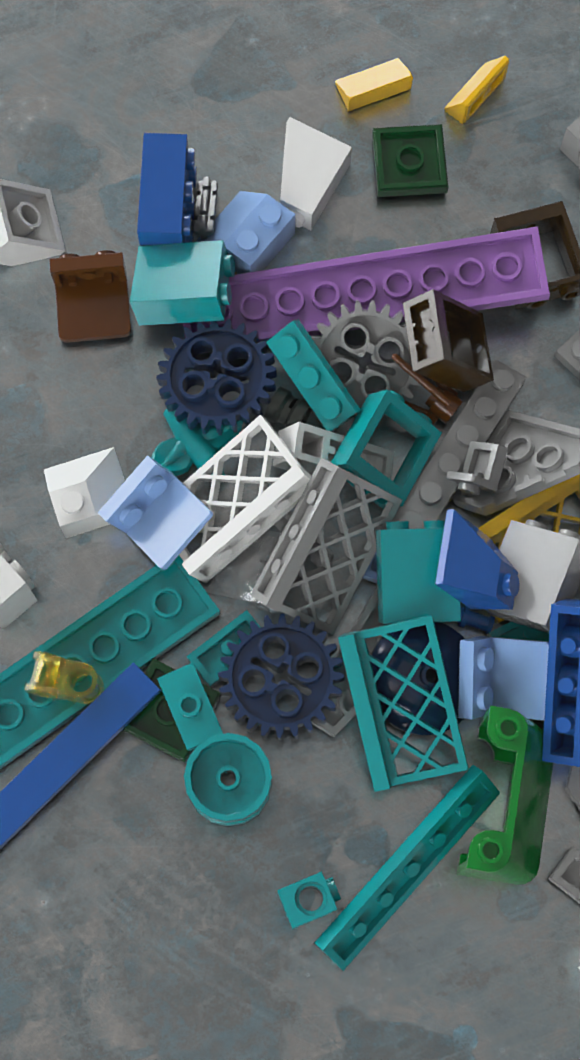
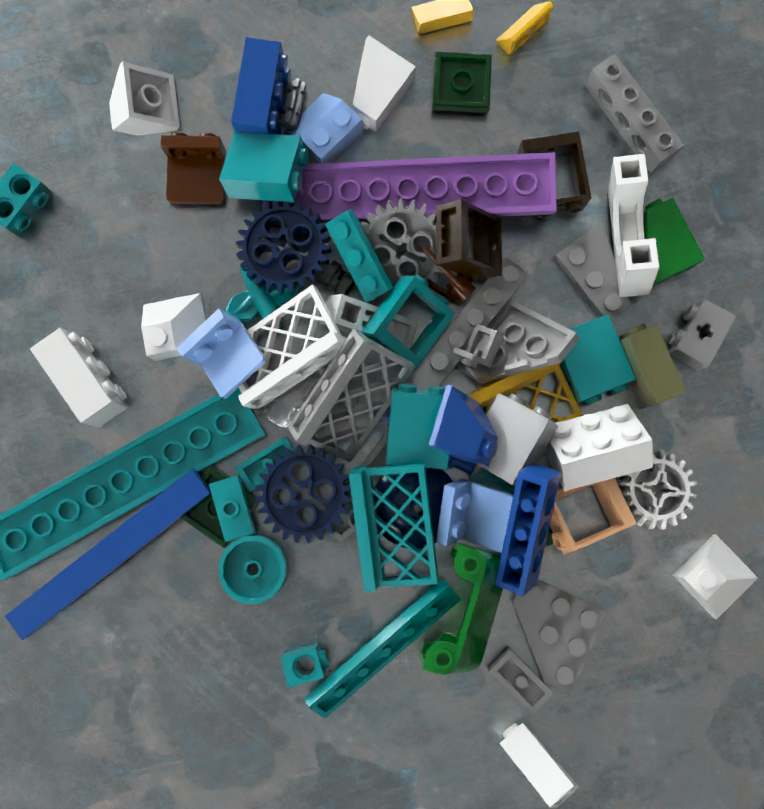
camera: 10 degrees right, 10 degrees up
clear yellow piece [24,651,104,704] -> none

